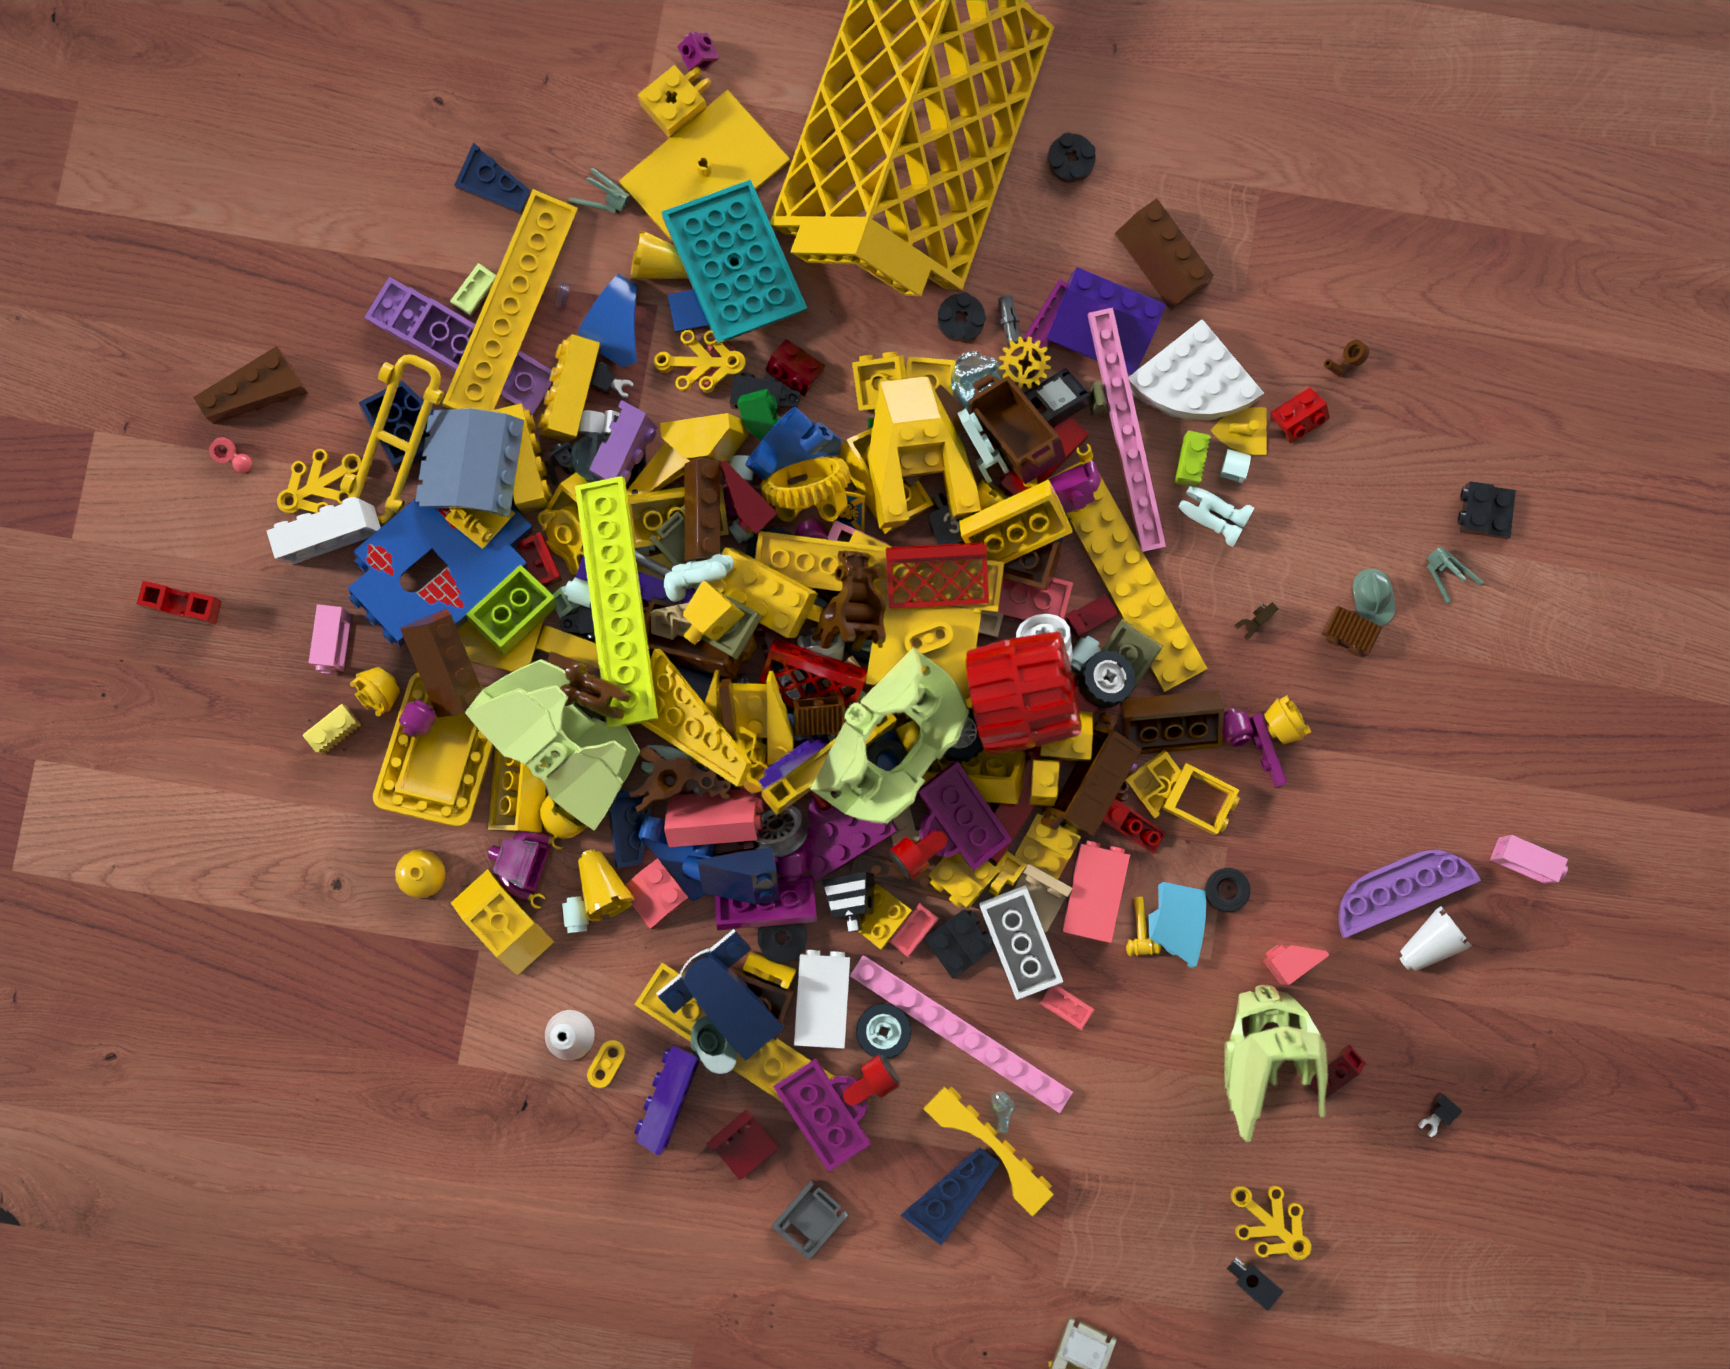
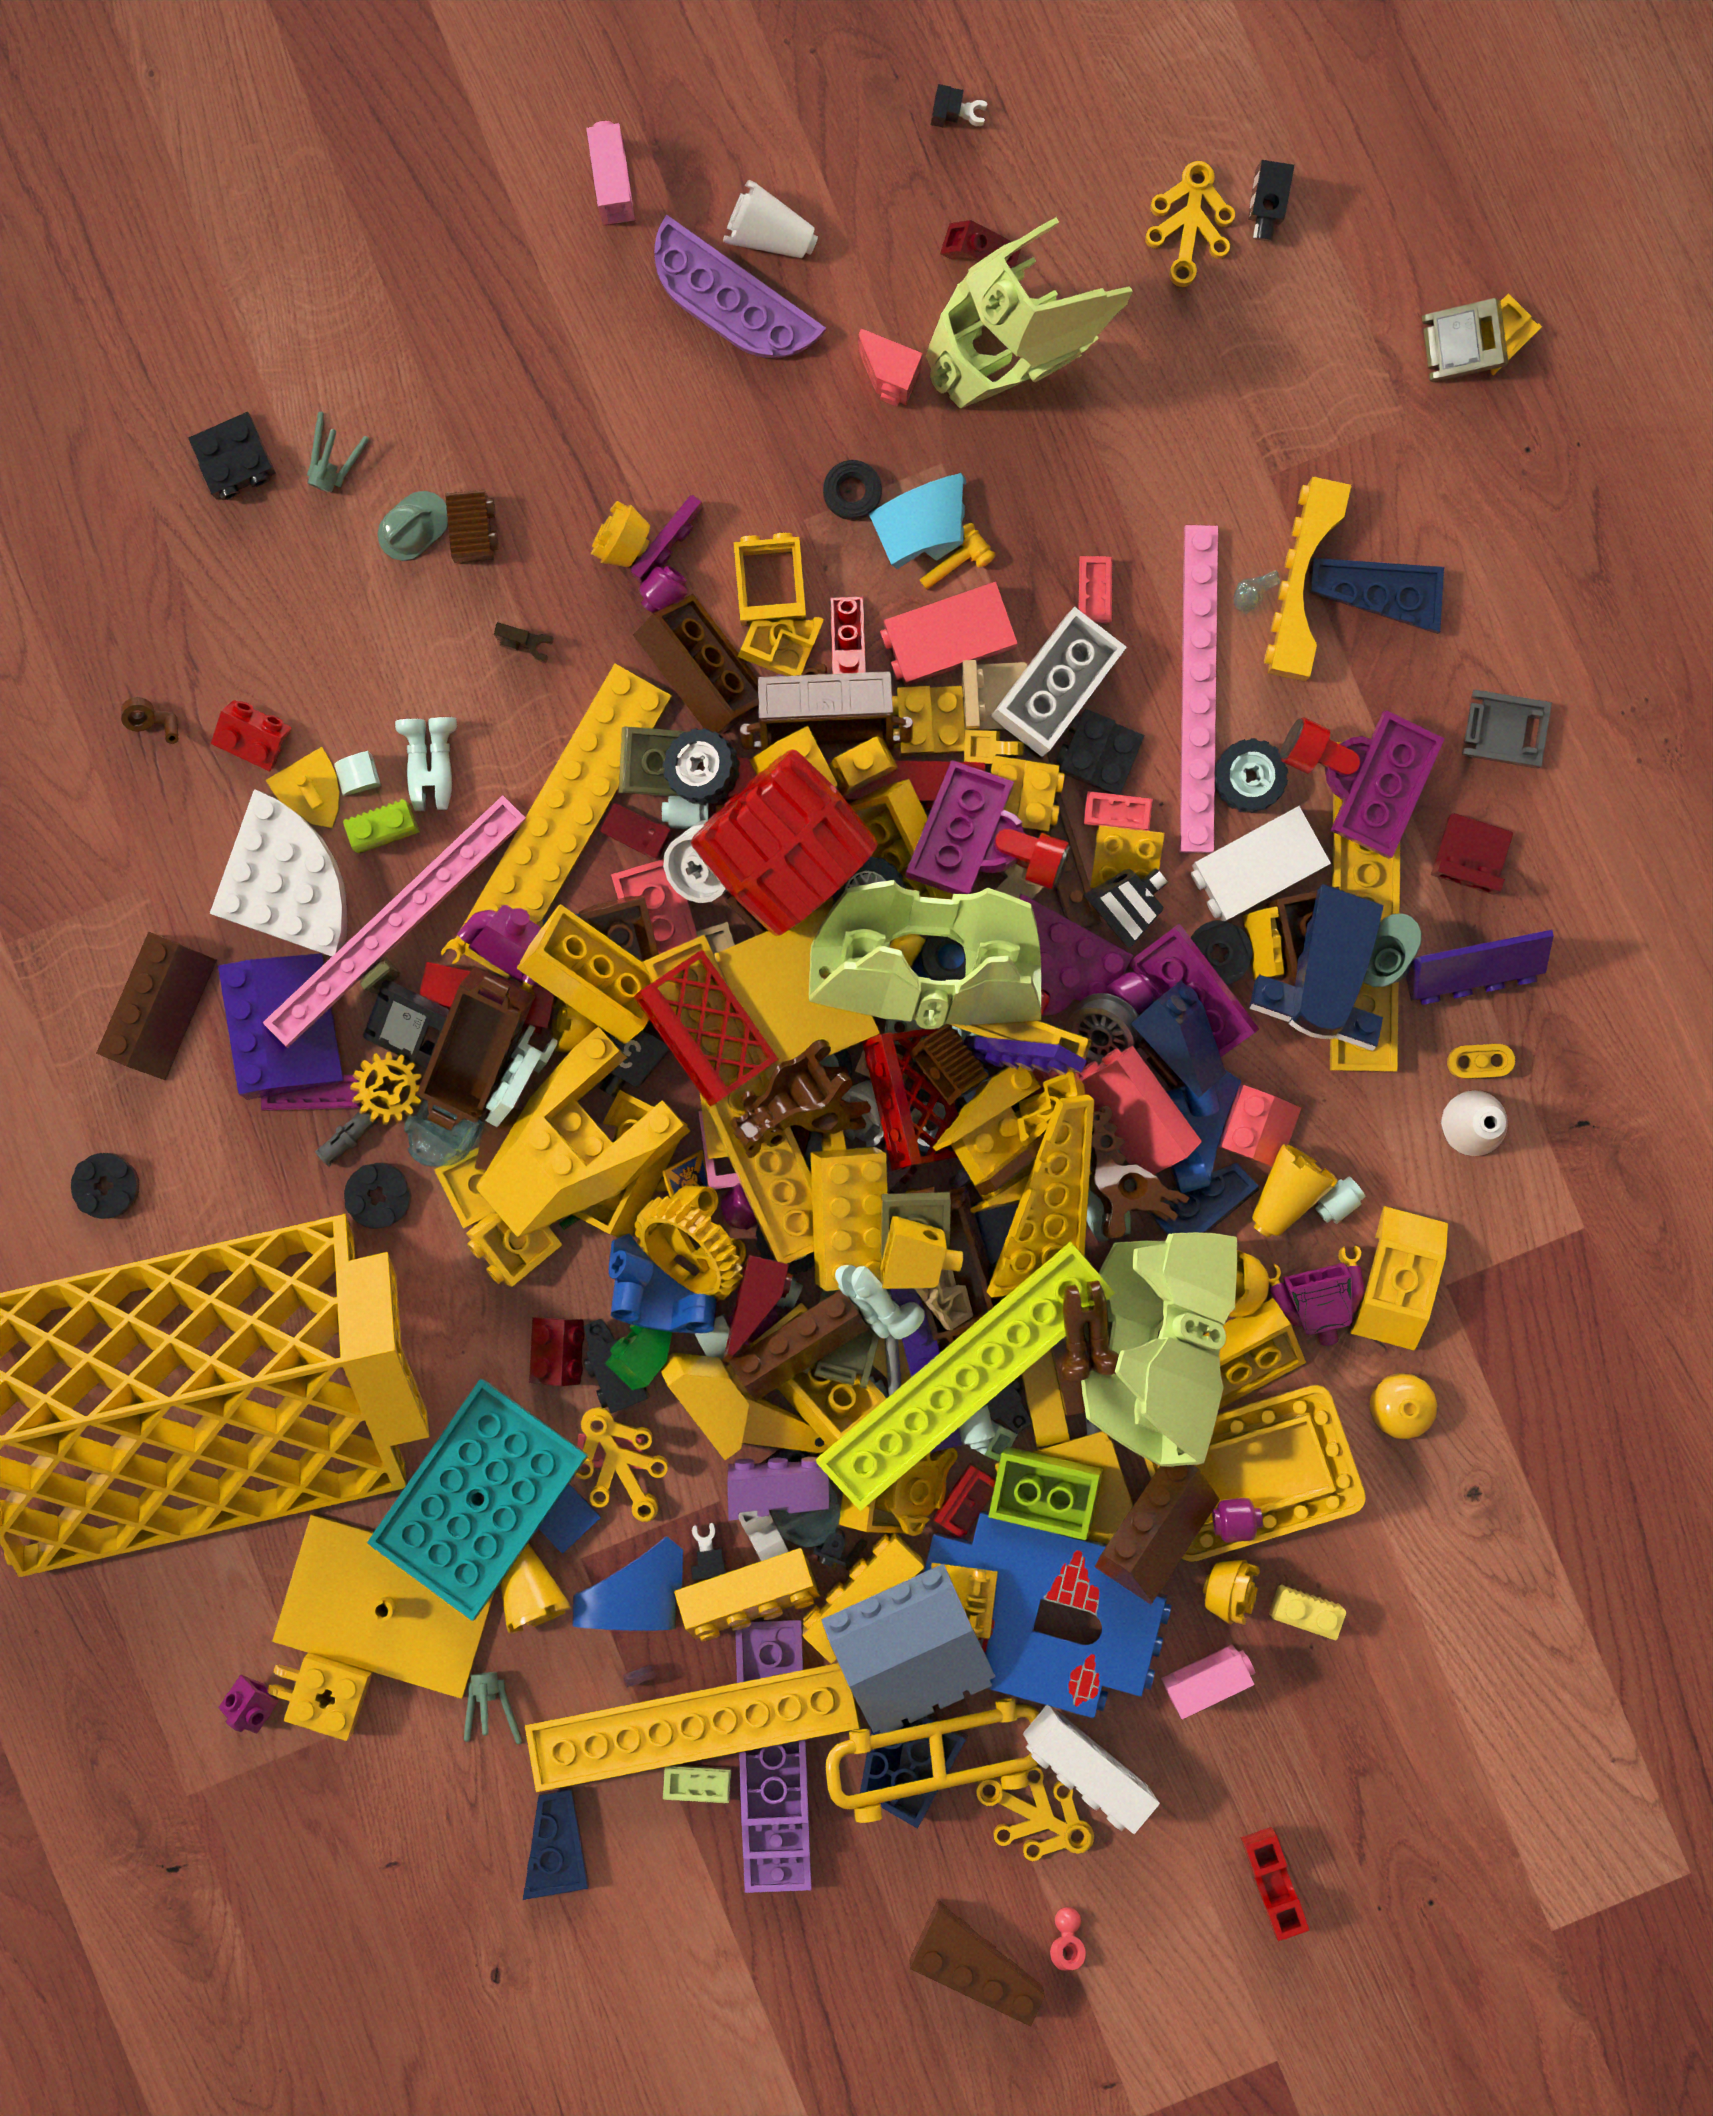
camera: 125 degrees left, 5 degrees up
yellow plate [905,621,953,655] -> none

